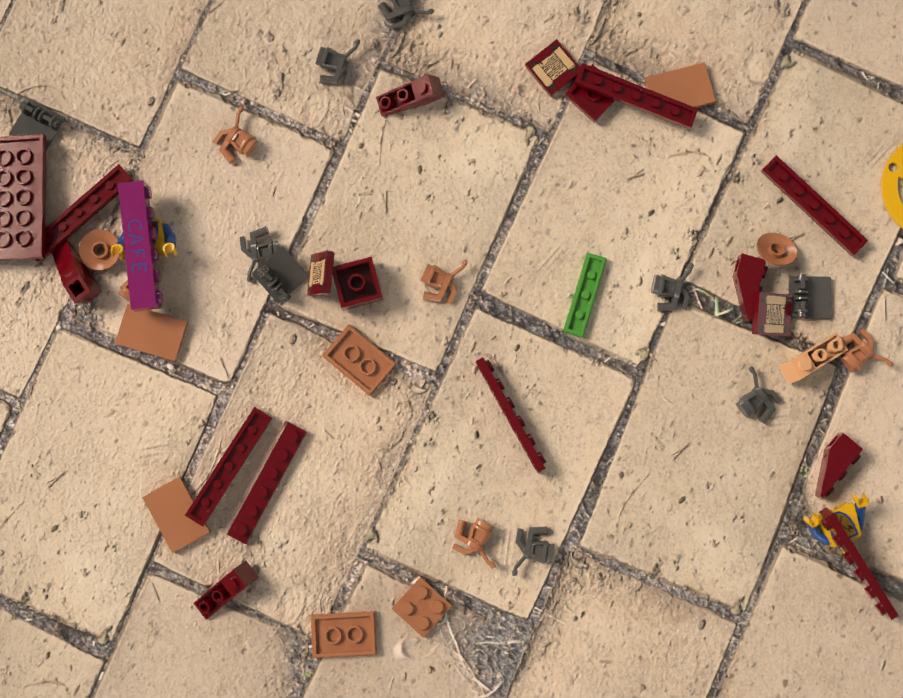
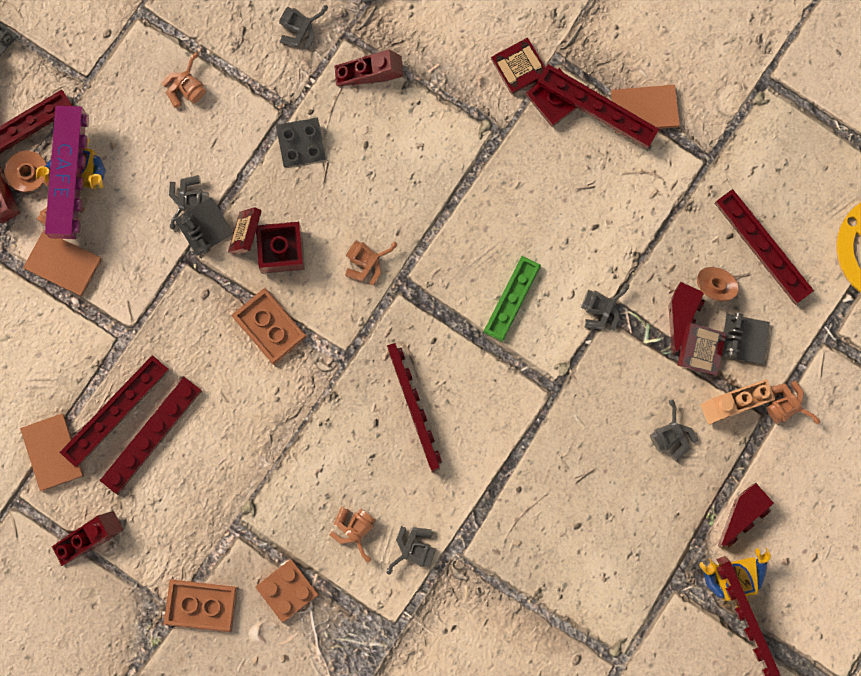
camera: 10 degrees right, 5 degrees down
none -> dark grey hinge [276,117,326,167]

